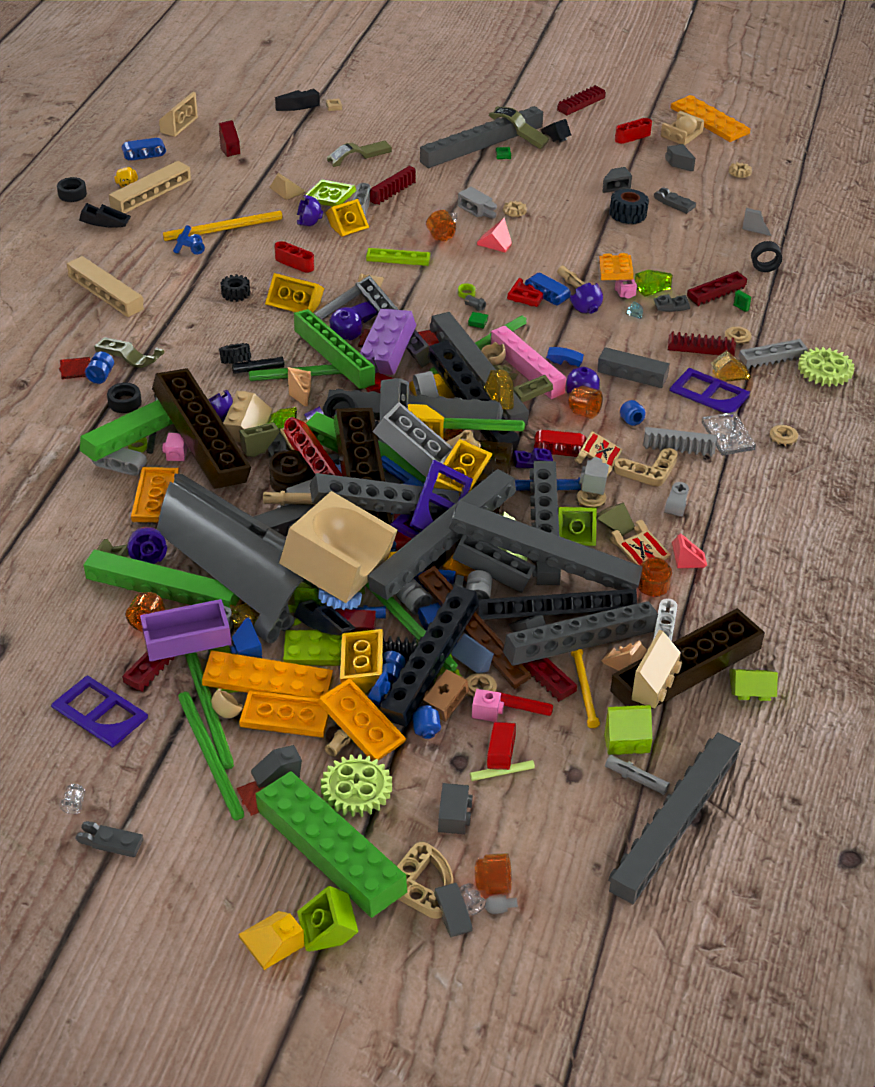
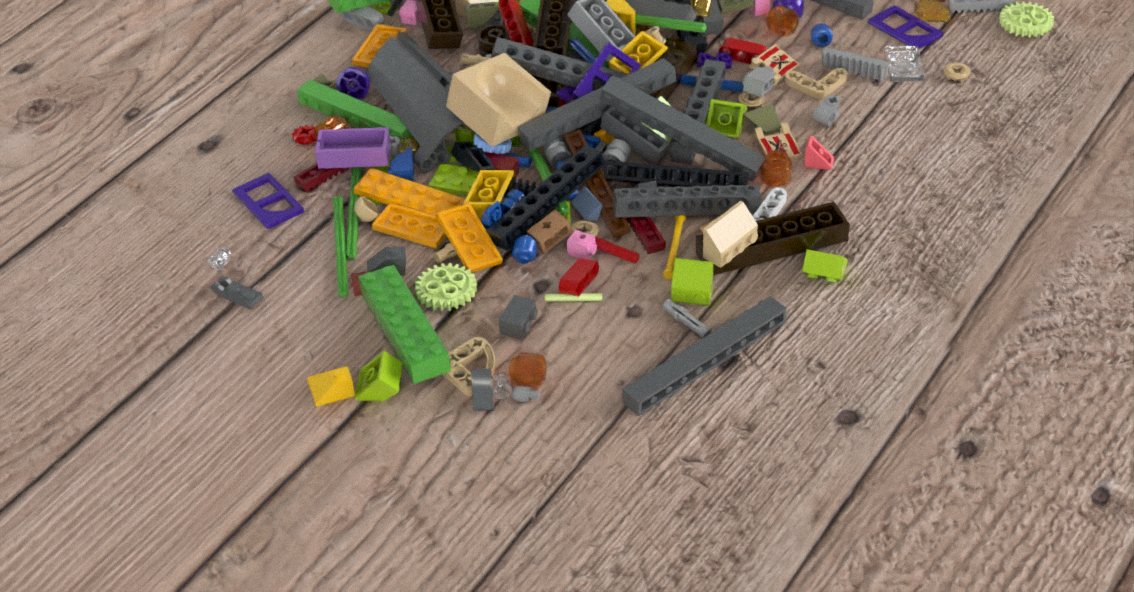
camera: 20 degrees right, 0 degrees up
none -> red gear [292,124,319,145]

